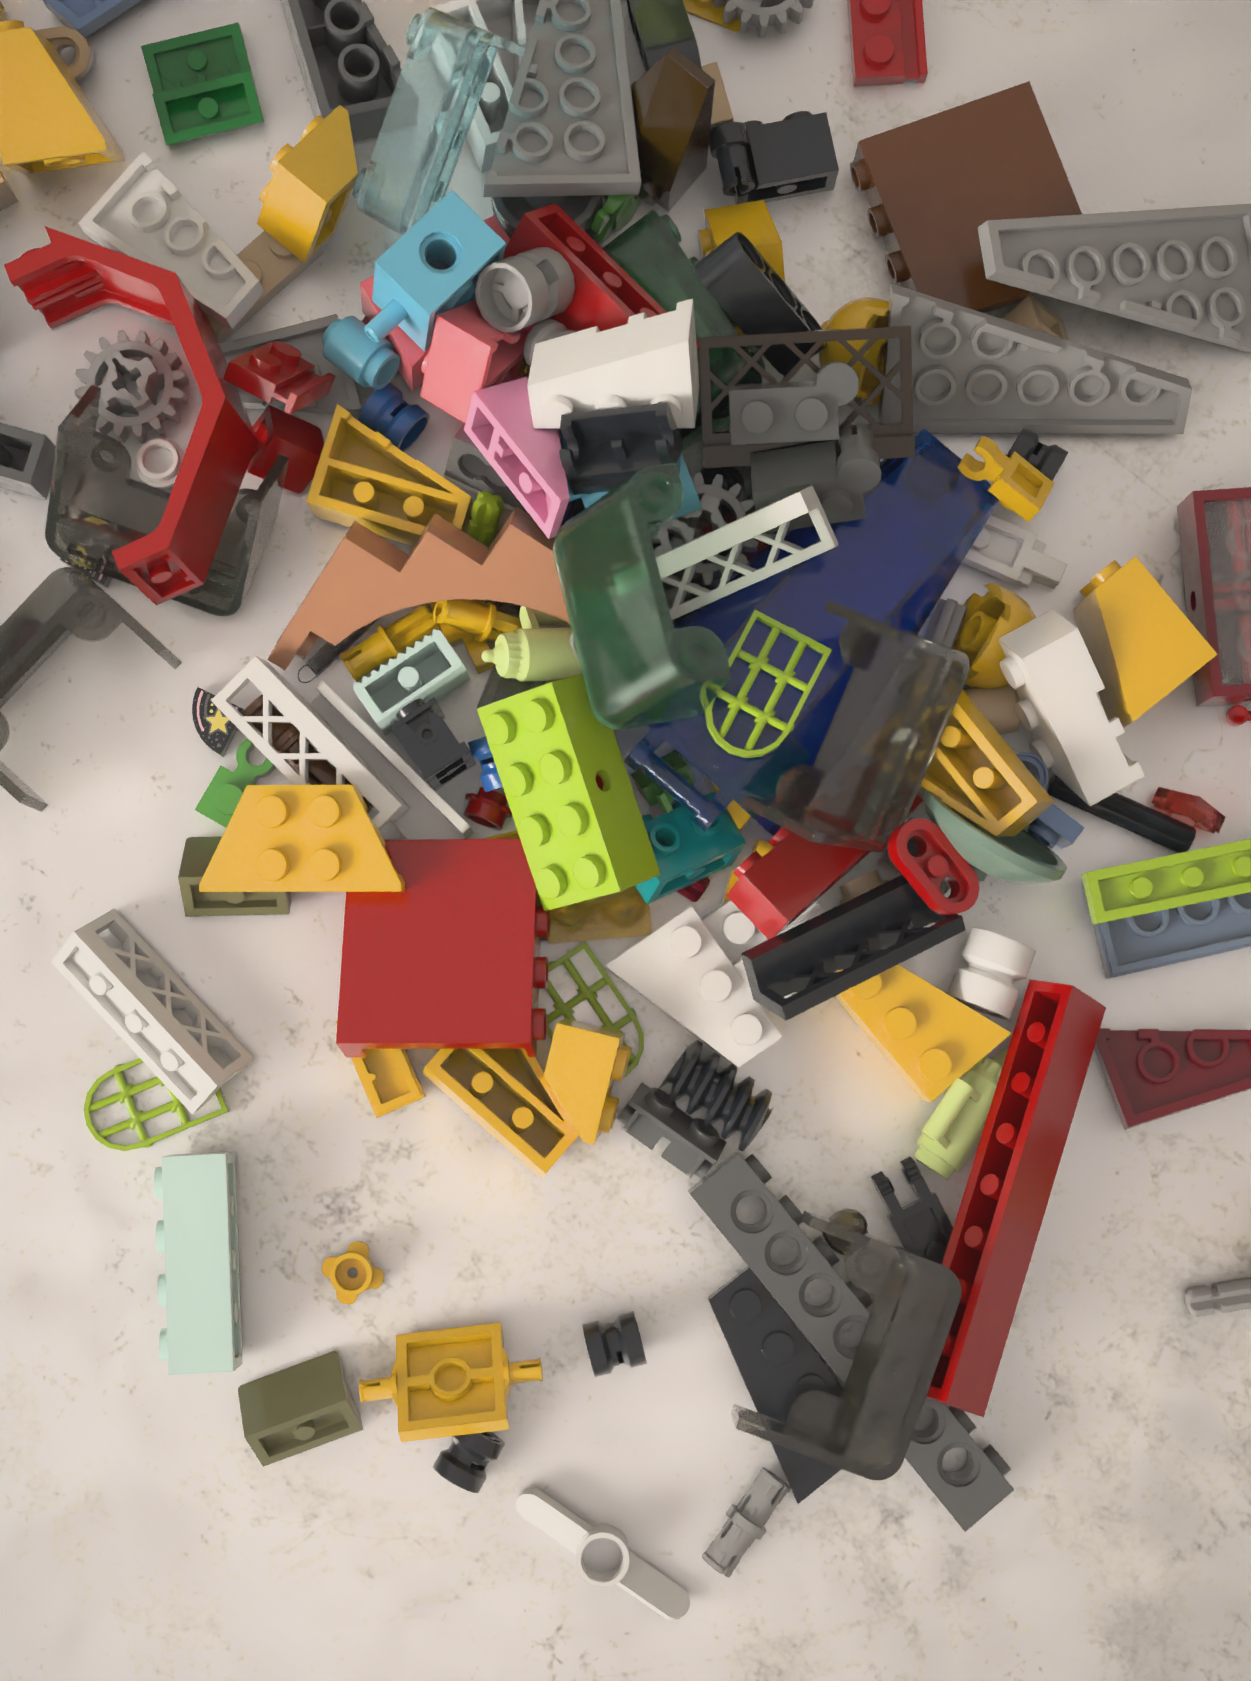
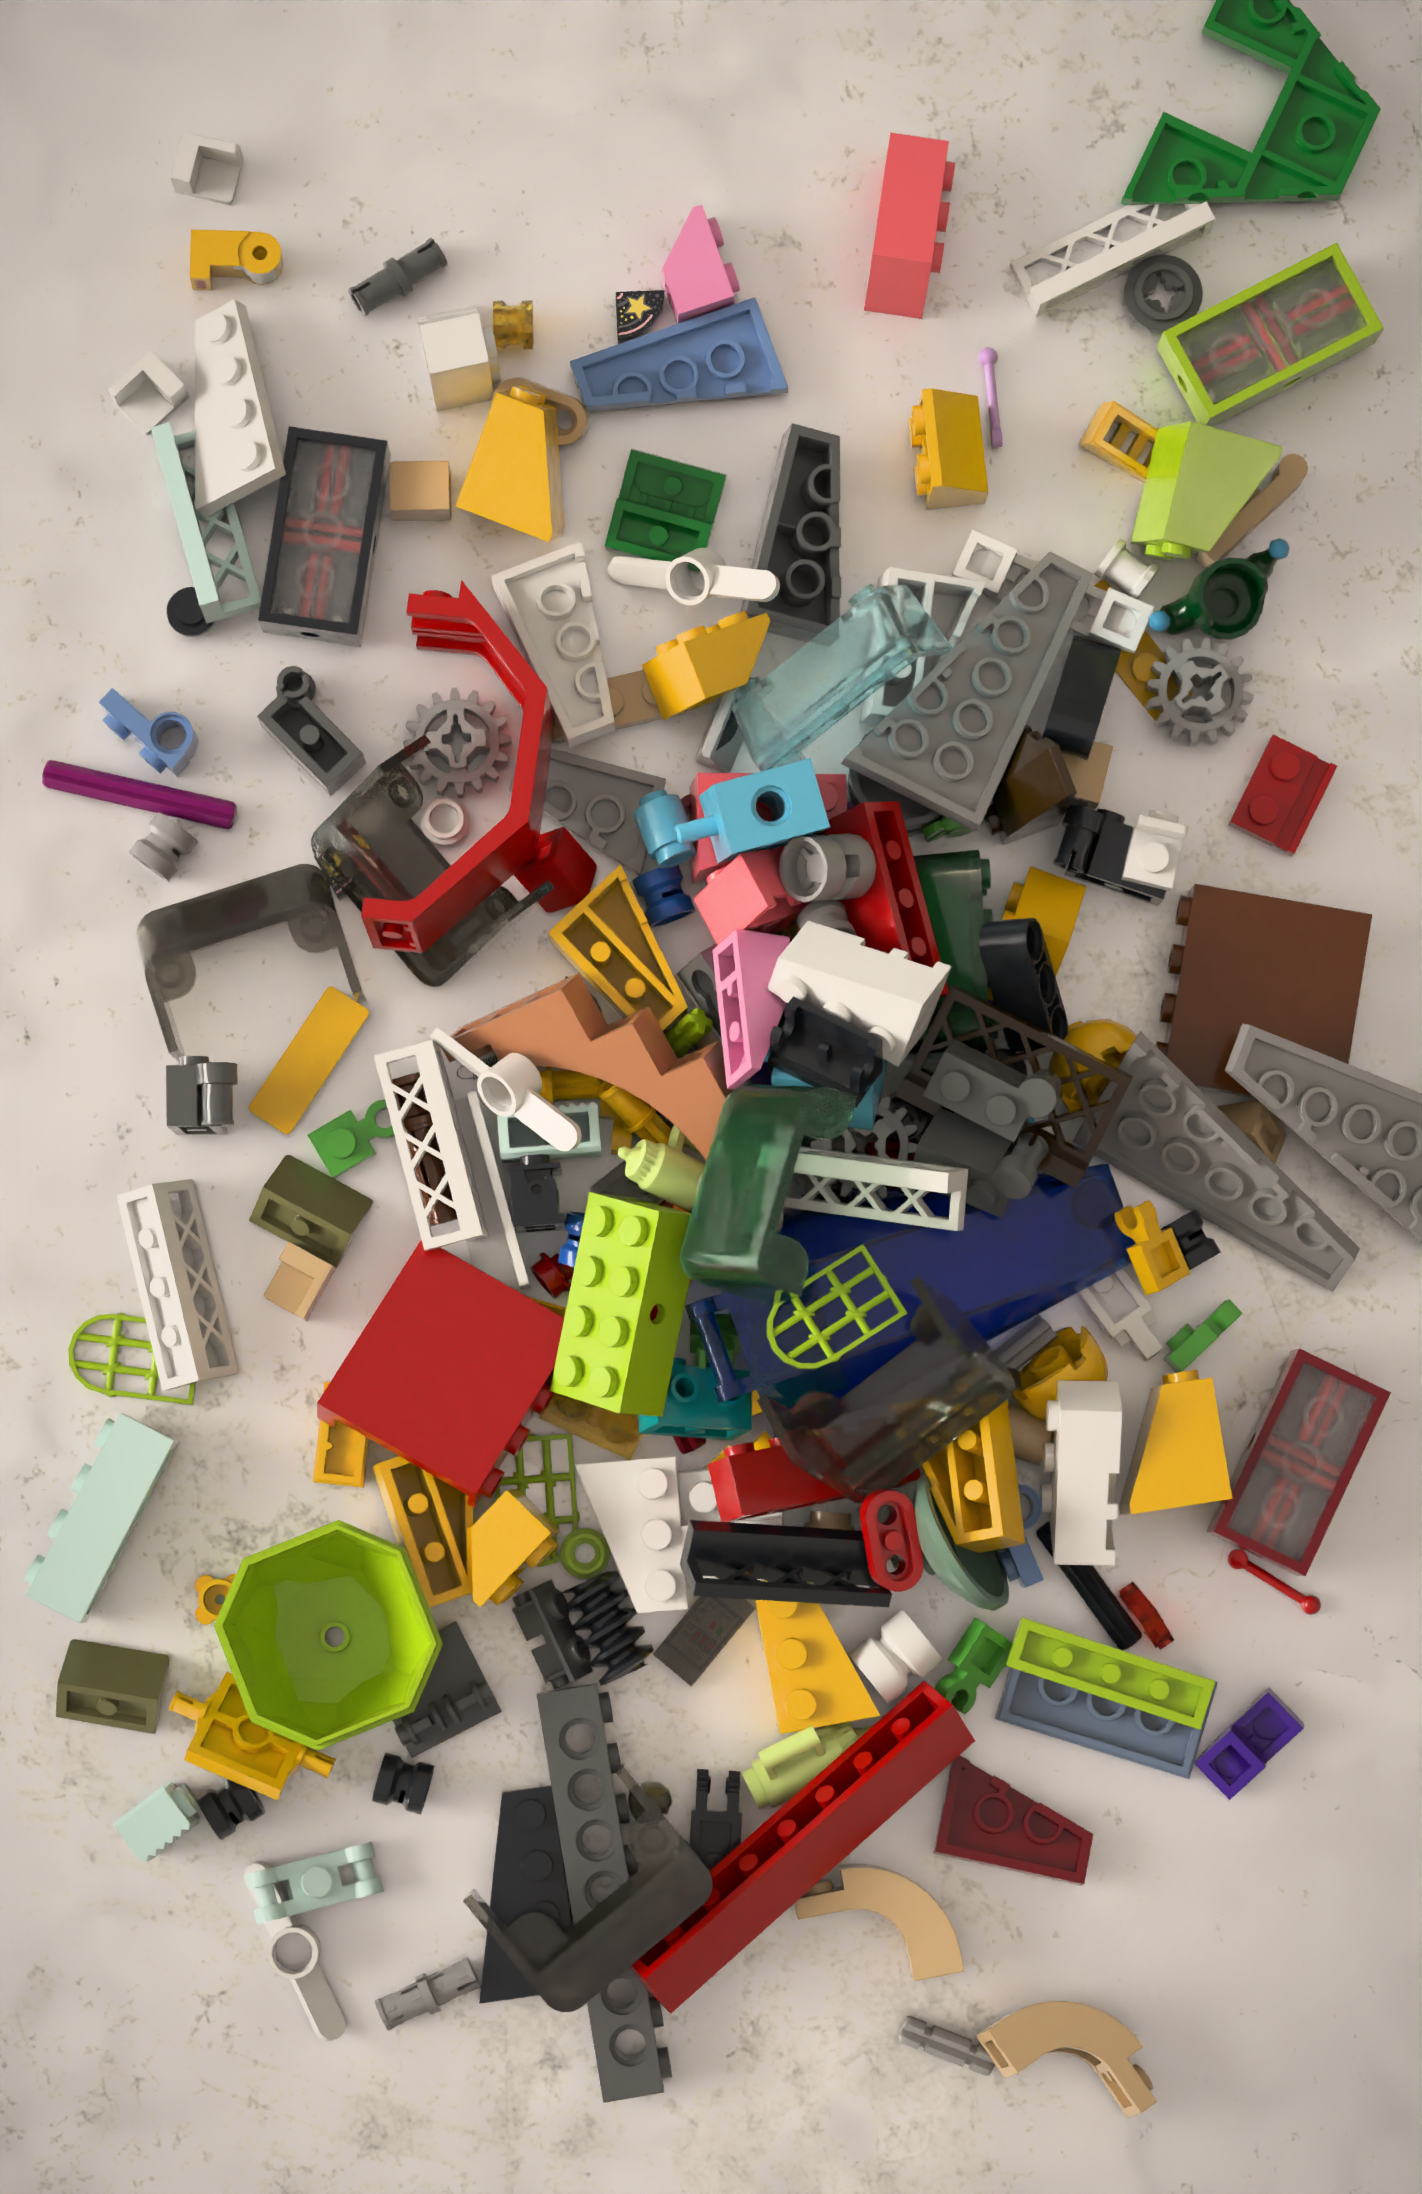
camera: 25 degrees right, 0 degrees up
black tile [192,687,244,757] -> none
yellow wing [199,785,405,892] -> none
red plate [223,341,336,415] -> none
none -> light aqua brick [113,1781,201,1862]
none -> dark grey hinge [166,1056,238,1135]
none -> lime rock [214,1520,443,1751]
none -> light aqua plate [245,1842,384,1925]
none -> yellow piece [249,986,369,1135]
none -> tan panel [264,1242,336,1321]
none -> dark grey hinge [393,1621,502,1758]
none -> white piece [430,1028,582,1151]
none -> lime plate [560,1528,610,1579]
none -> white piece [608,548,780,605]
none -> clear smoke tile [653,1596,755,1687]
none -> white slope [695,673,764,773]
none -> tan arch [794,1864,964,1981]
none -> bright green plate [935,1617,1012,1714]
none -> white bracket [1121,810,1189,891]
none -> bright green plate [1163,1299,1243,1373]

